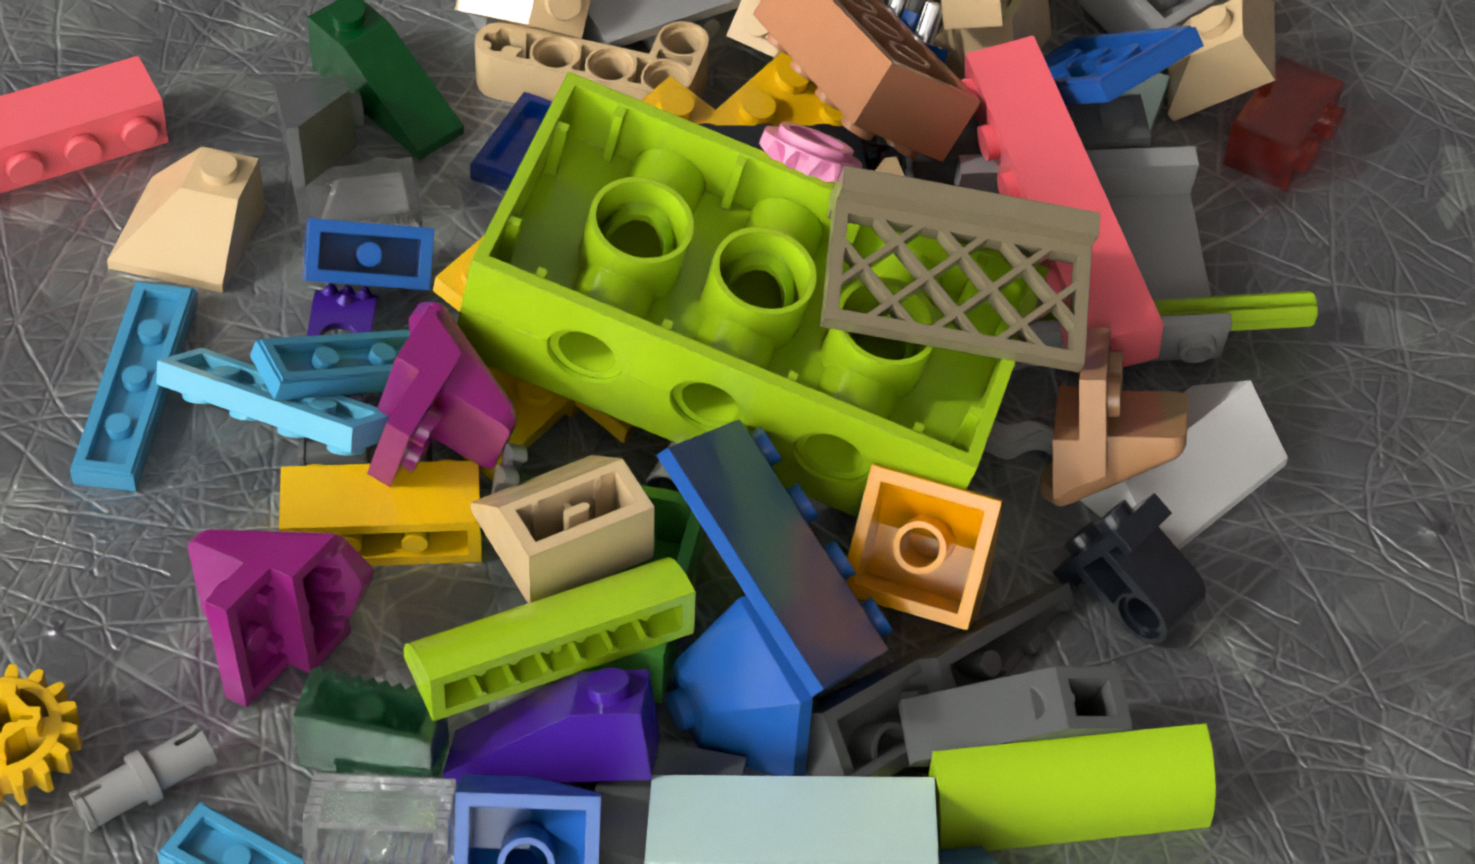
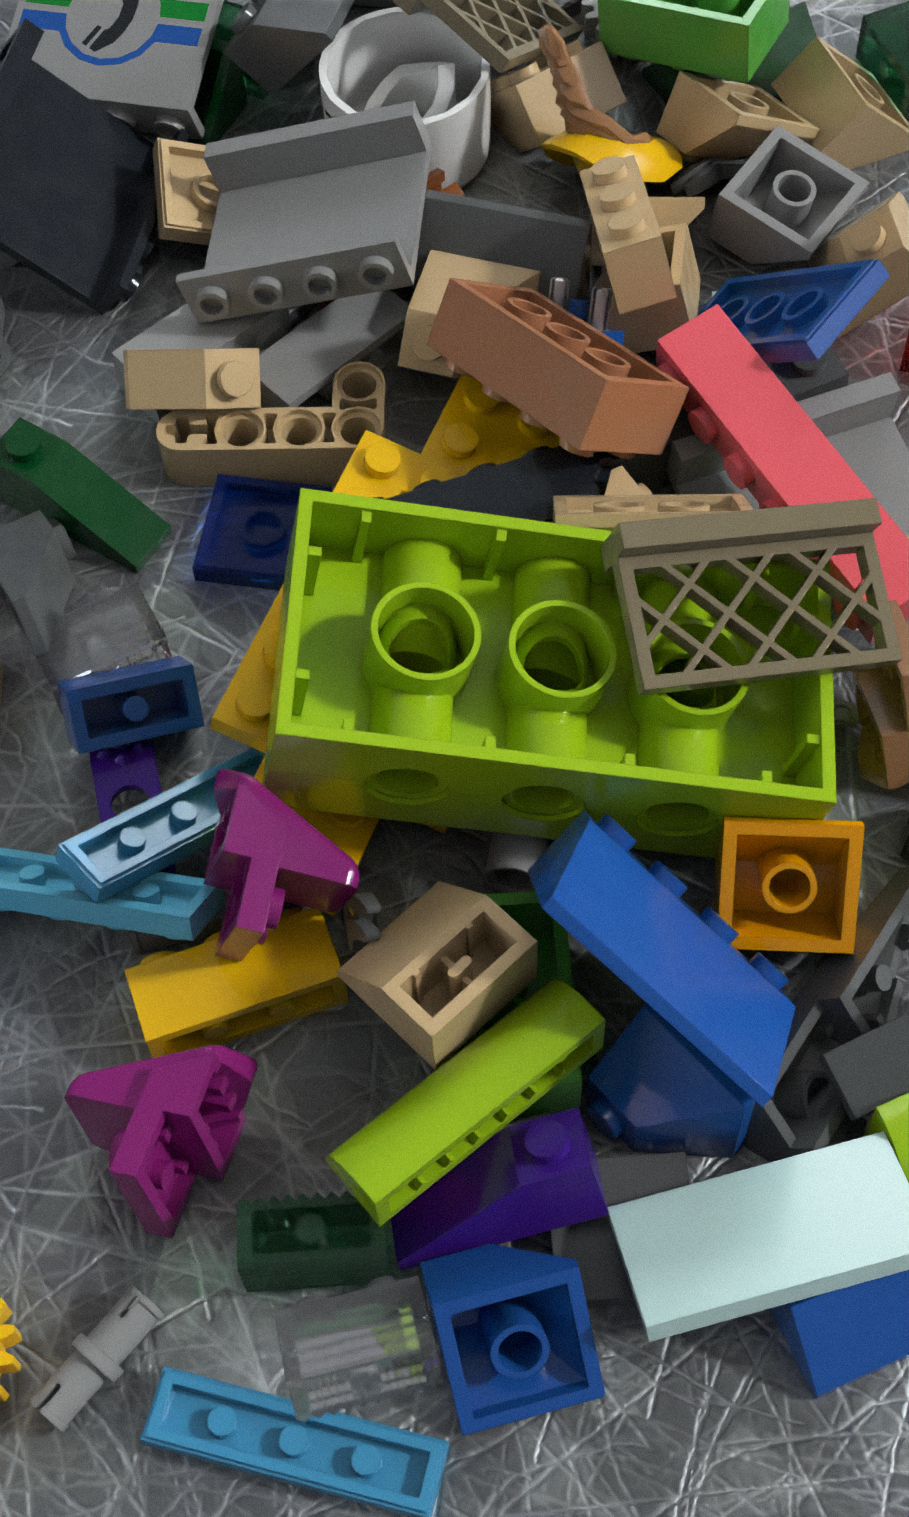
camera: 10 degrees left, 10 degrees up
bright pink gear [759,122,862,183] -> none

